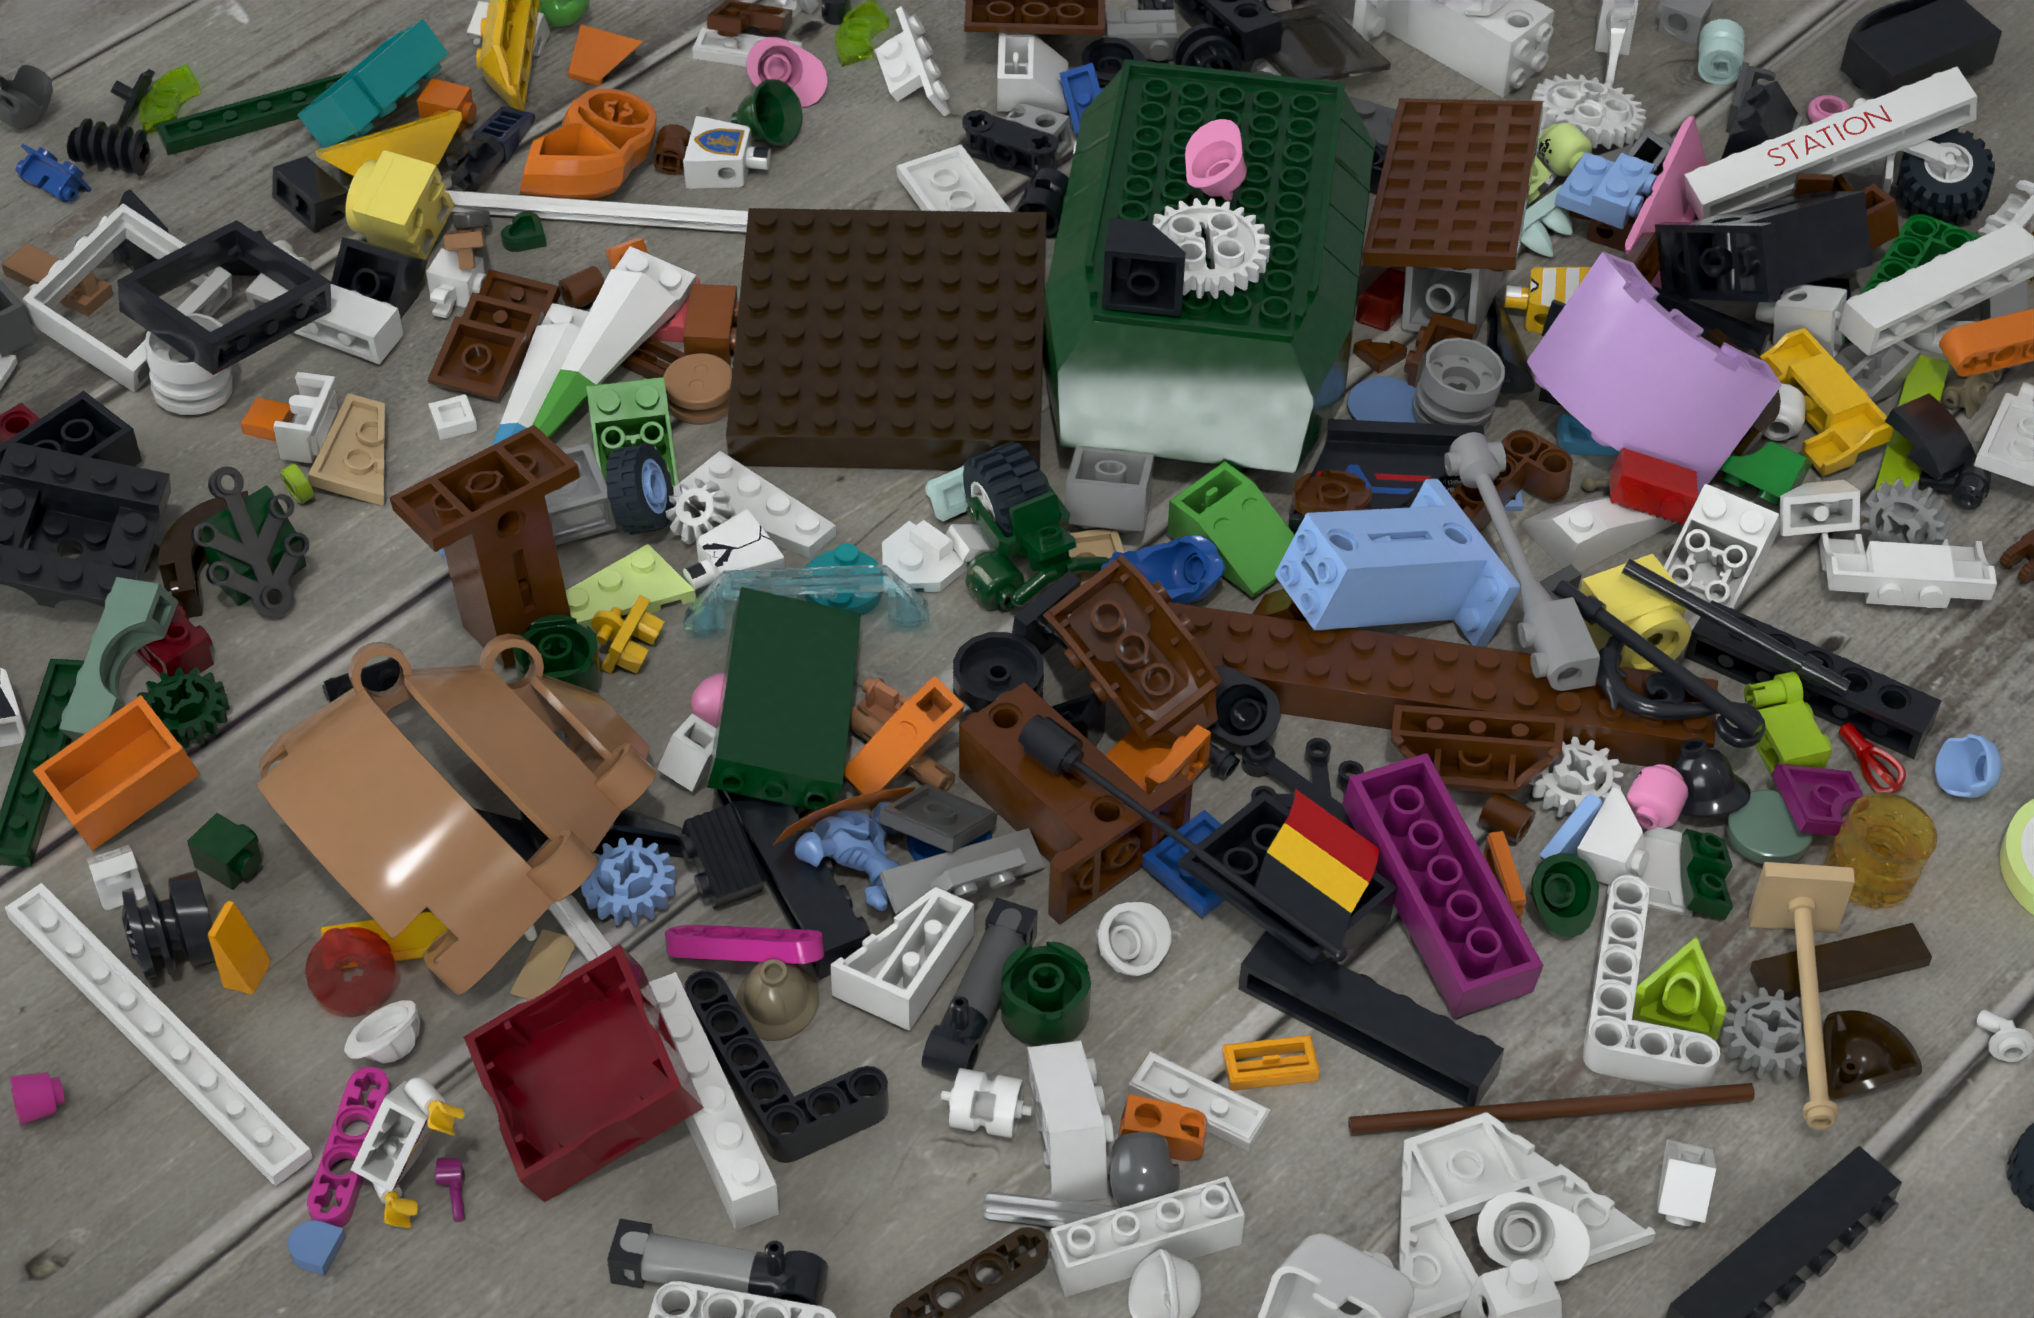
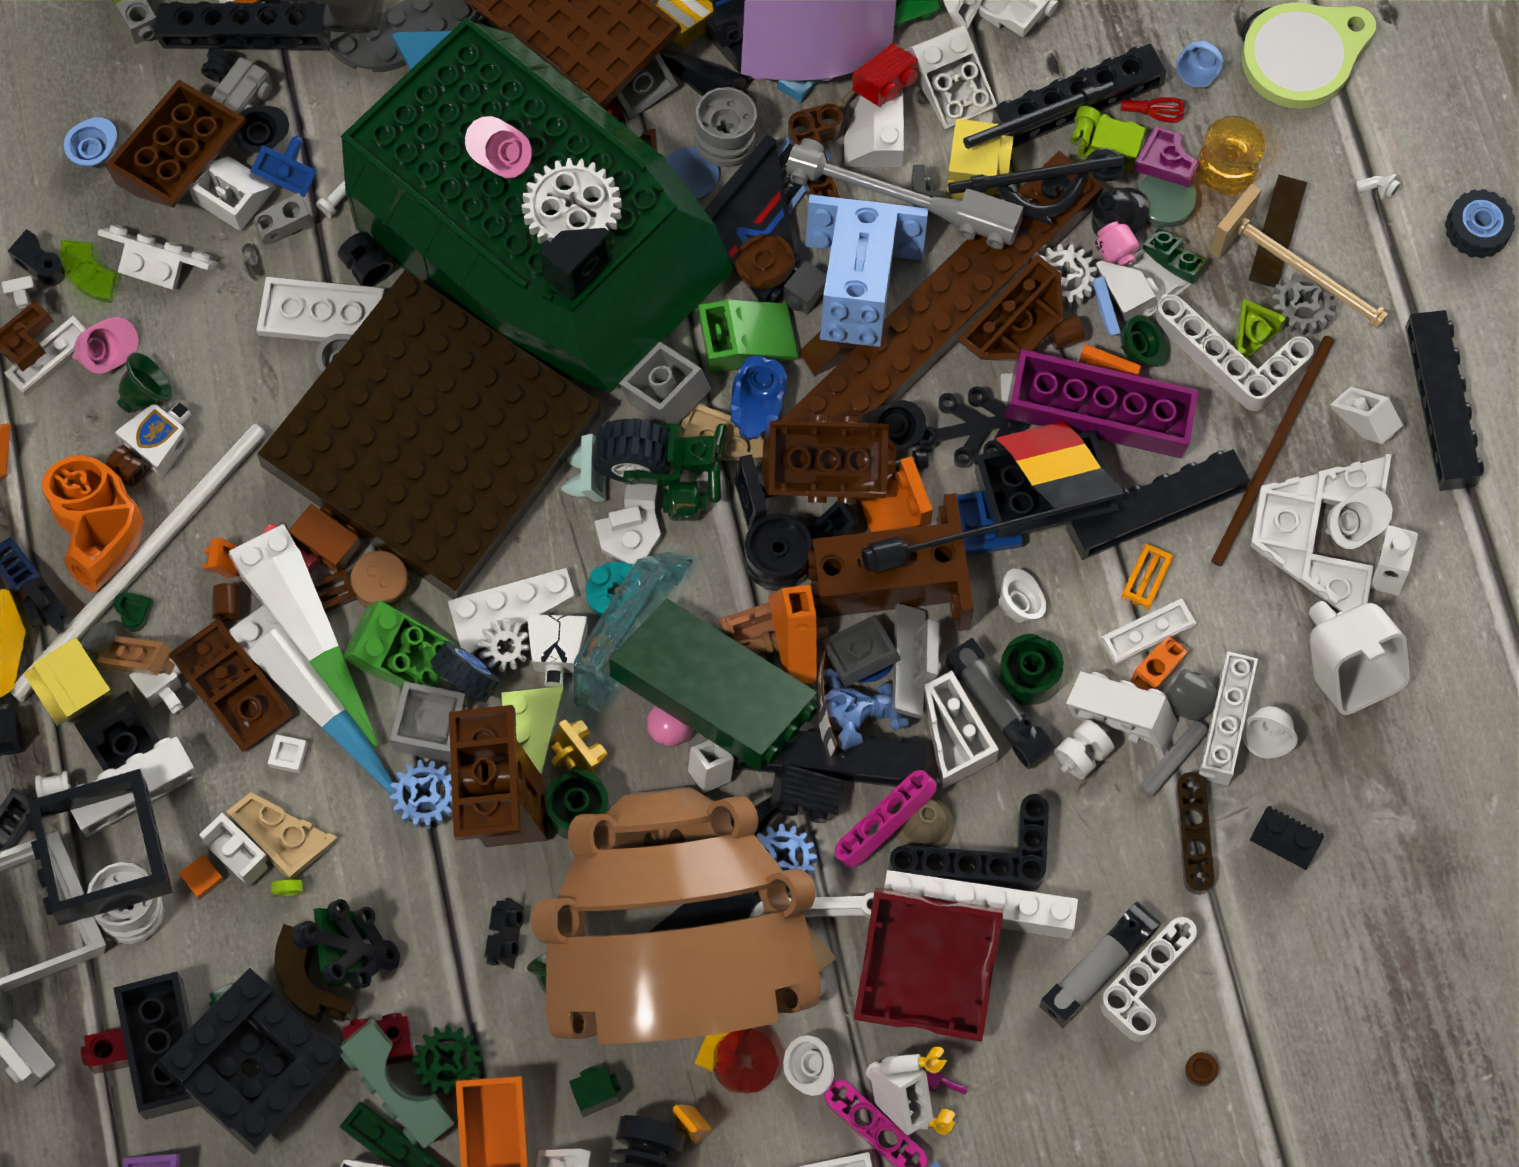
camera: 55 degrees left, 20 degrees up
black piece [962,110,1058,178] -> none
black piece [1172,24,1242,71] -> none
reddish brown bracket [1404,313,1477,388] -> none
dark brown hat [1823,1010,1922,1099] -> none

